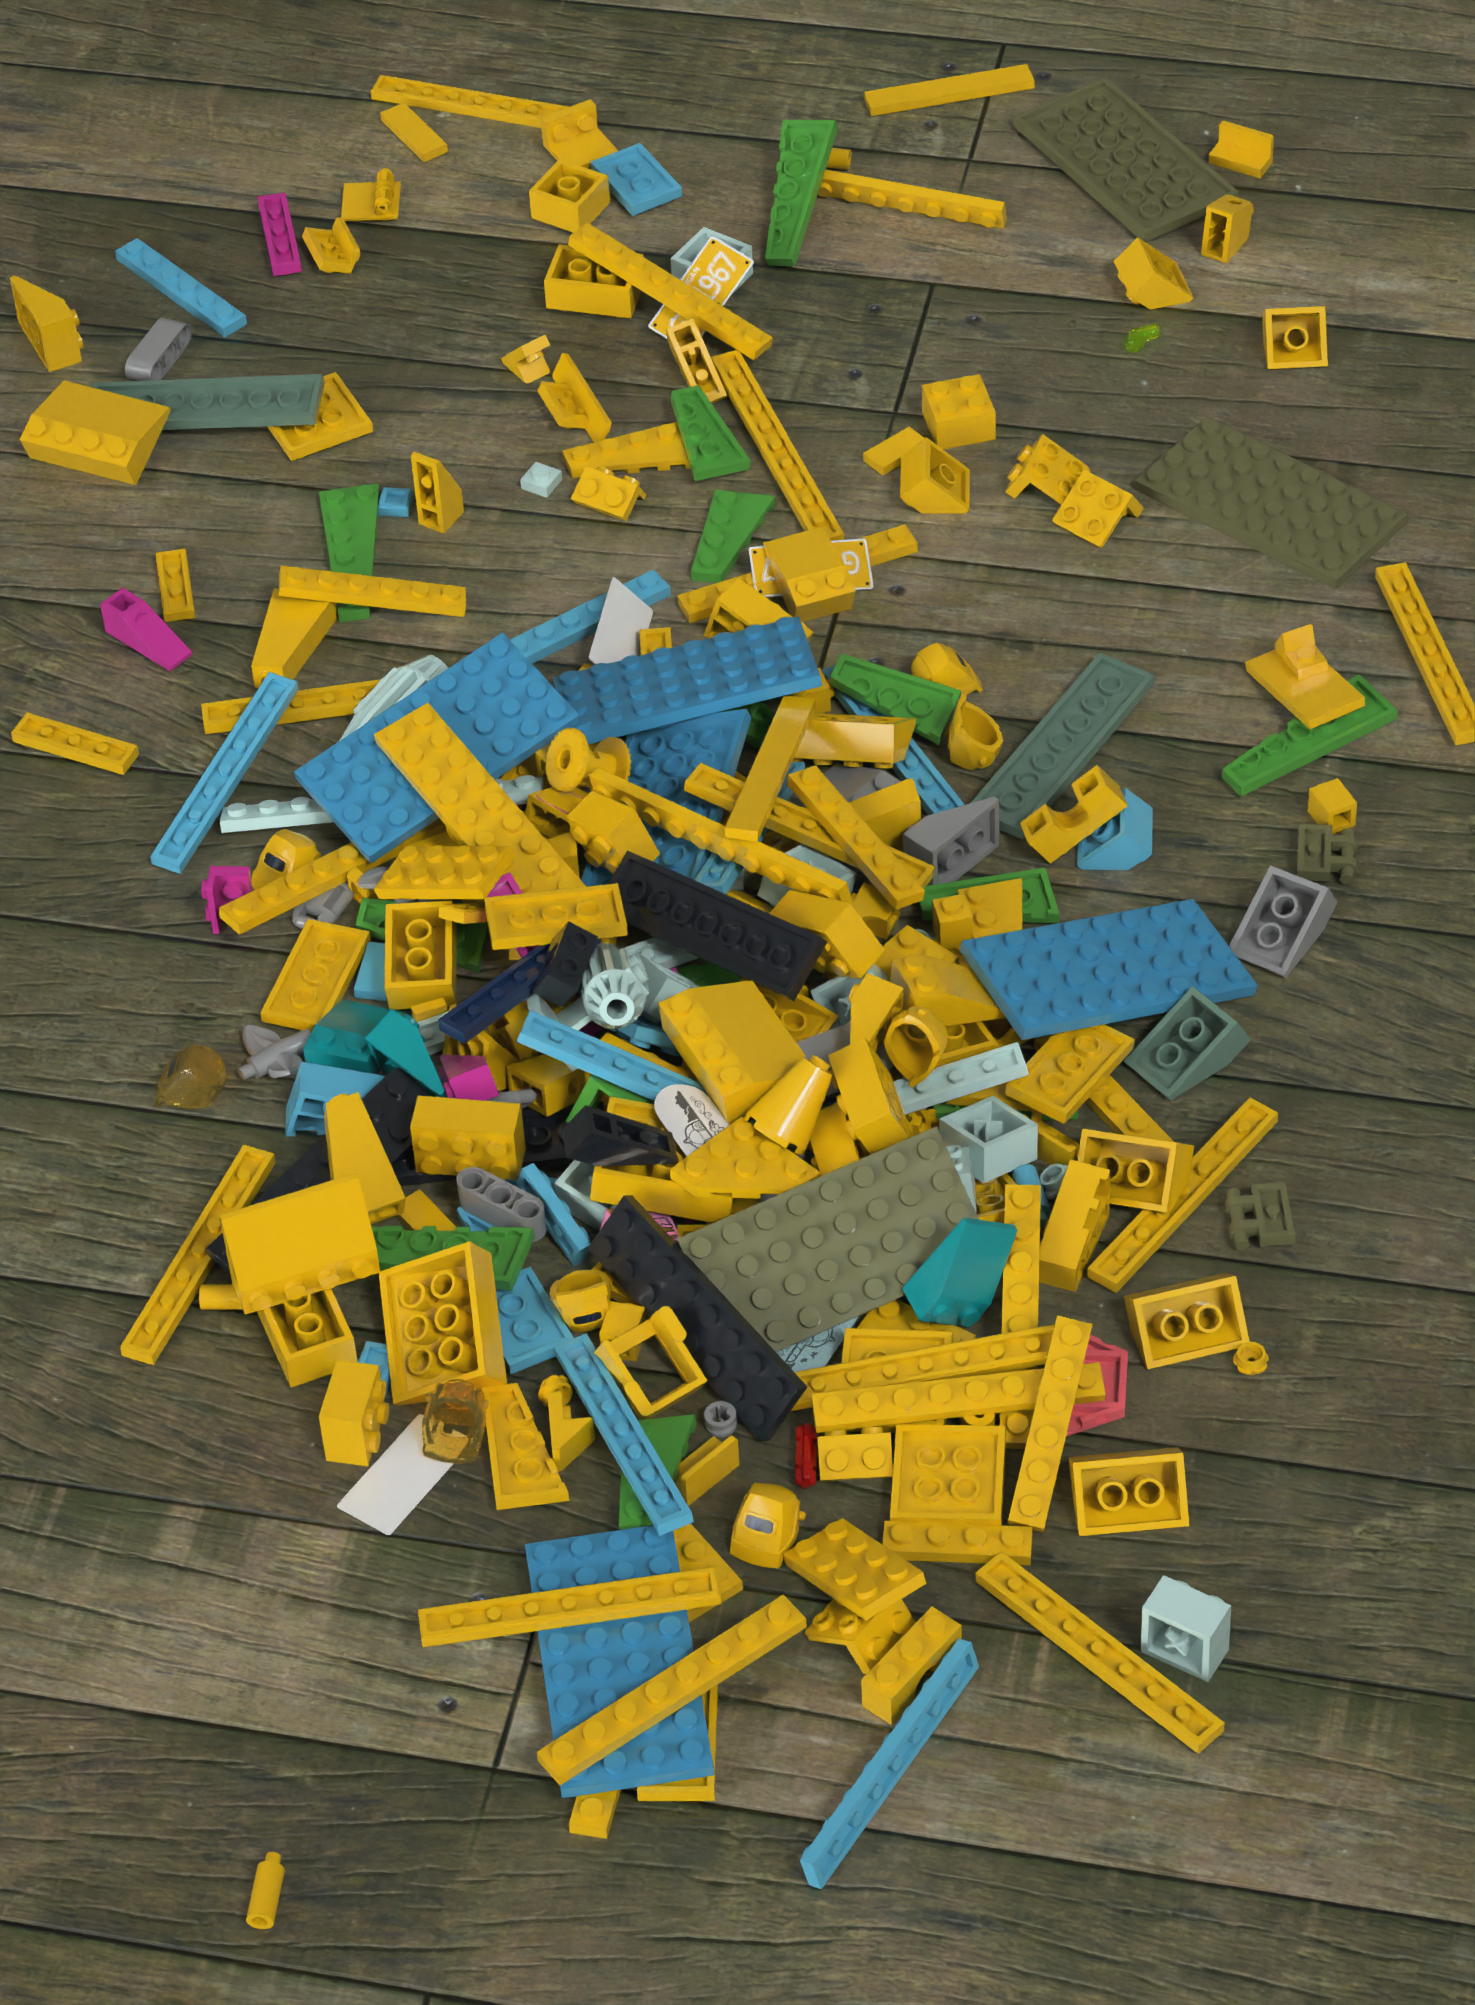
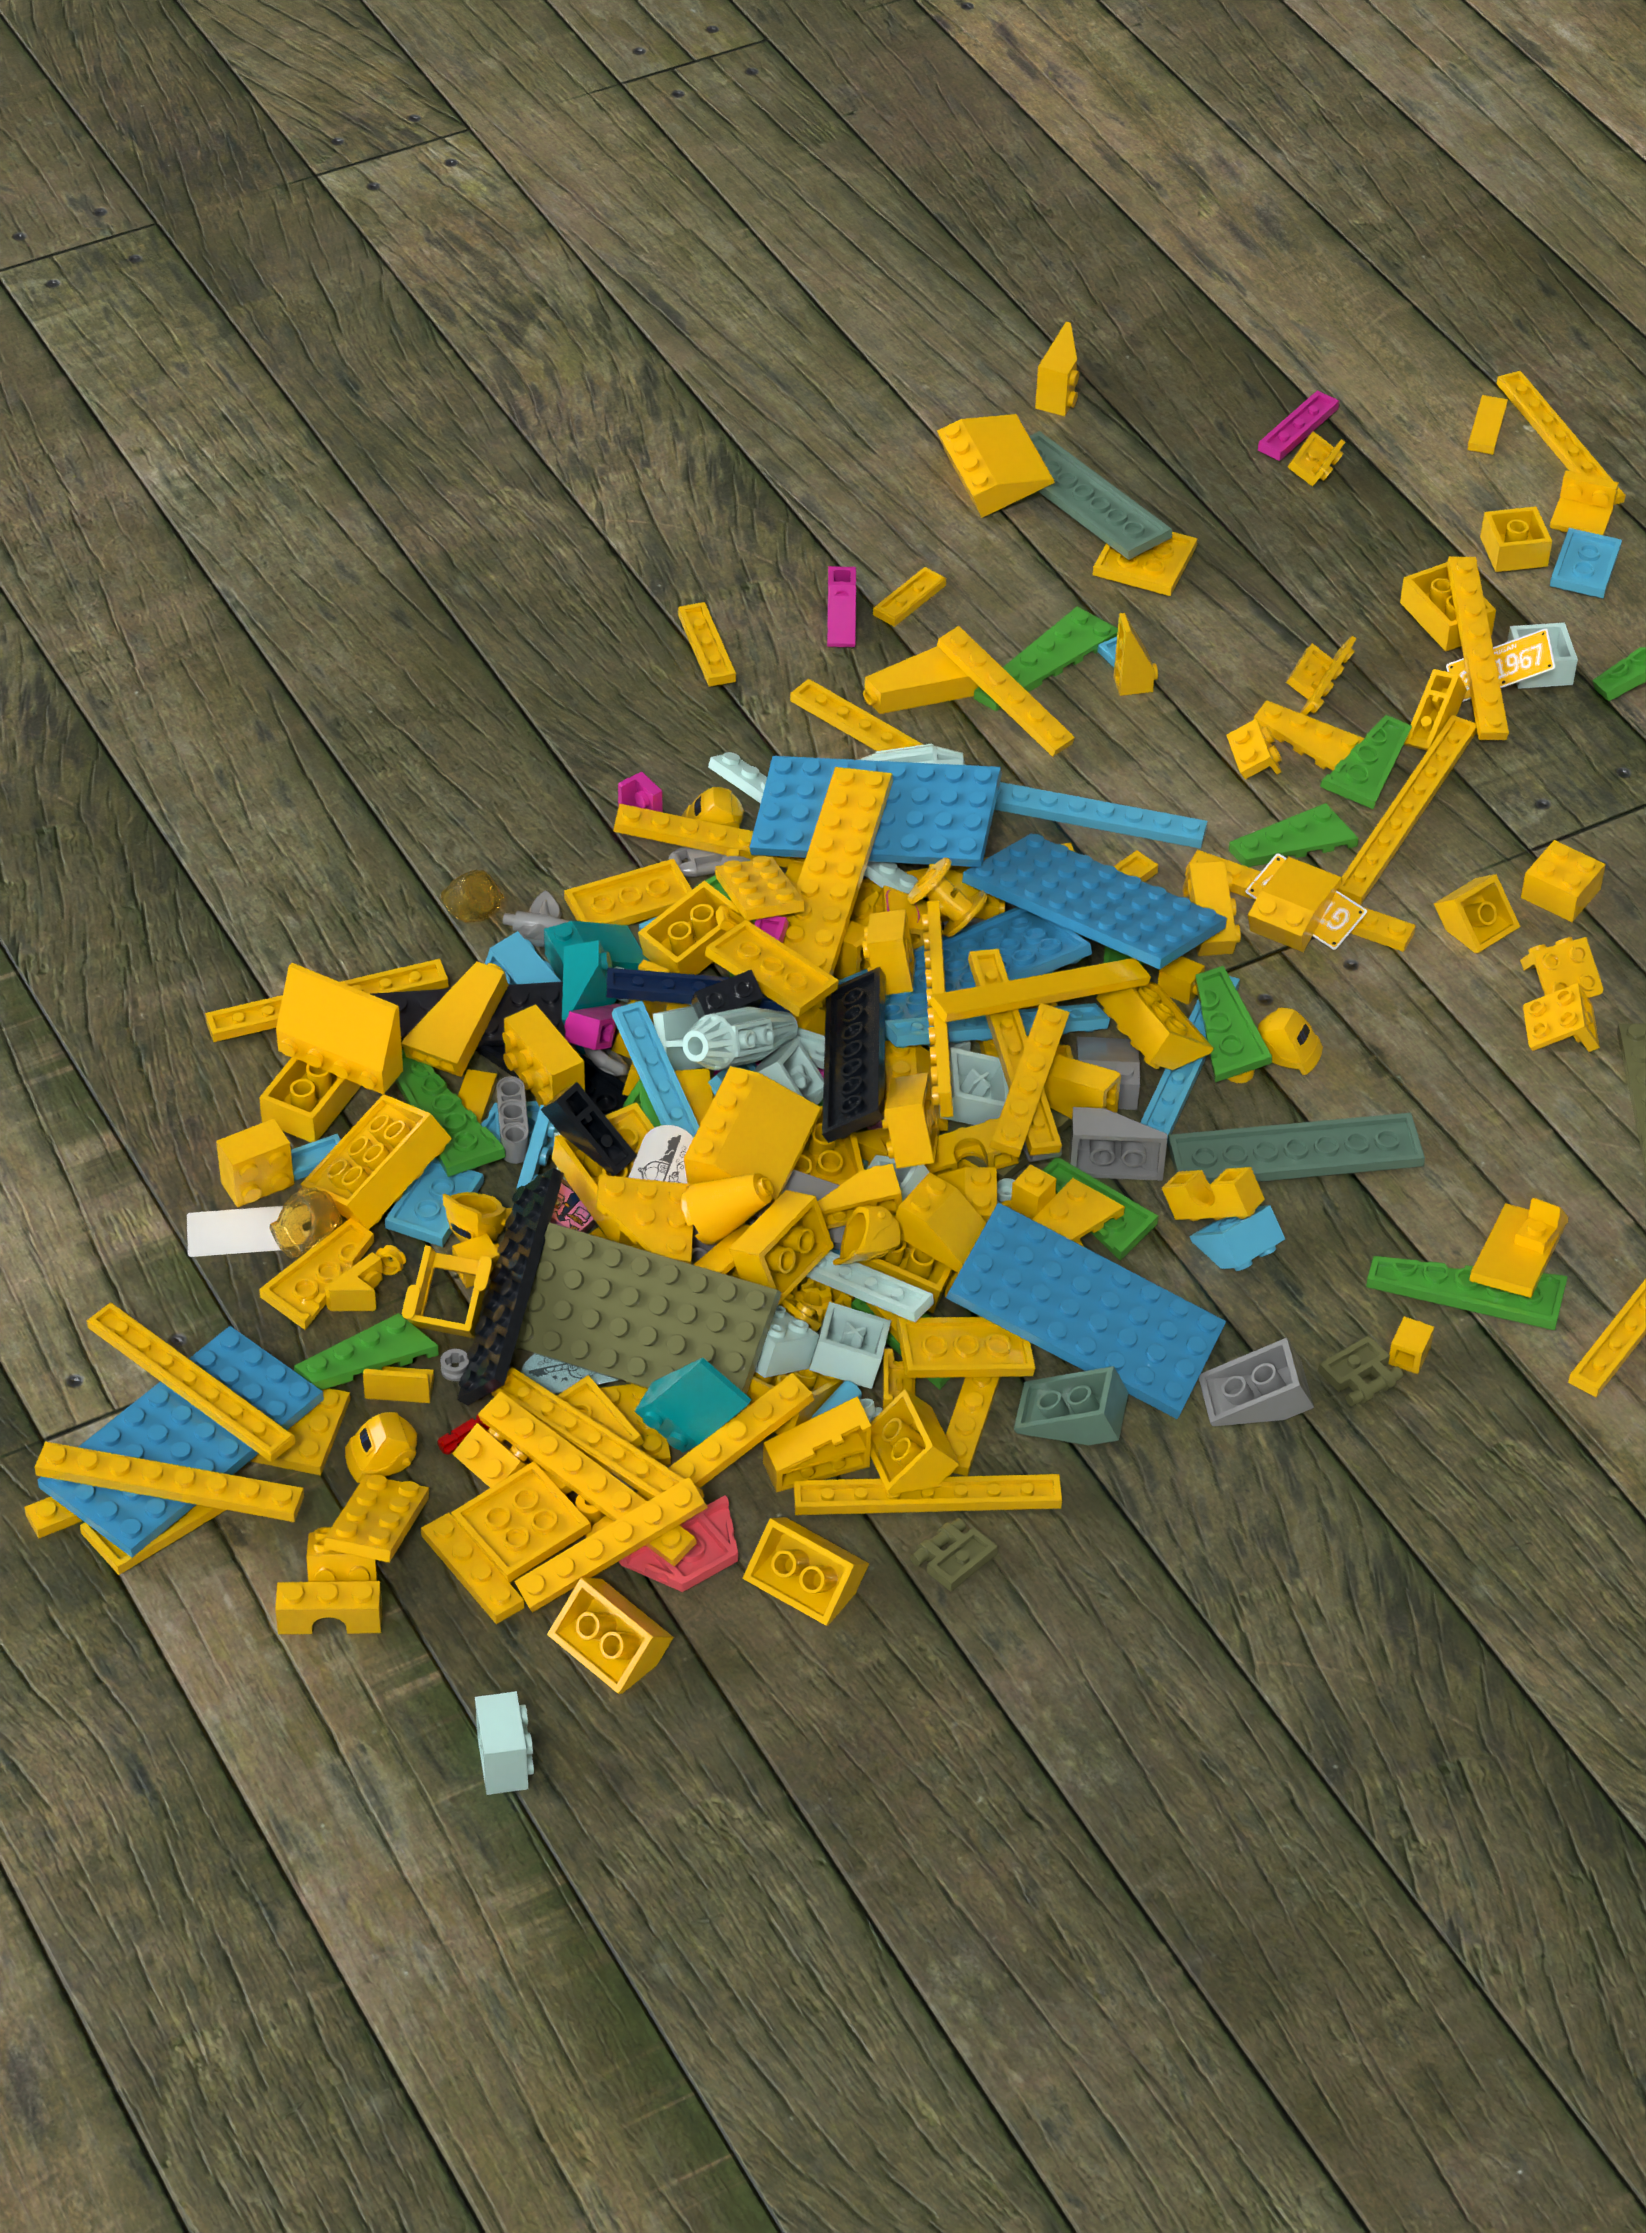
camera: 45 degrees right, 0 degrees up
medium azure plate [115,238,247,338] -> none
light grey beam [125,317,192,381] -> none
medium azure plate [150,672,299,874] -> none
yellow hinge [341,168,401,222] -> none
yellow slope [501,335,550,384] -> none
light aqua plate [520,462,562,498] -> none
medium azure plate [554,1333,694,1536] -> none
white sticker [589,577,653,664] -> none
medium azure plate [800,1638,979,1890] -> none
yellow tile [863,427,925,476] -> none
yellow helmet [948,693,1003,770] -> none
yellow plate [975,1551,1225,1754] -> none
yellow plate [1233,1342,1269,1375] -> none

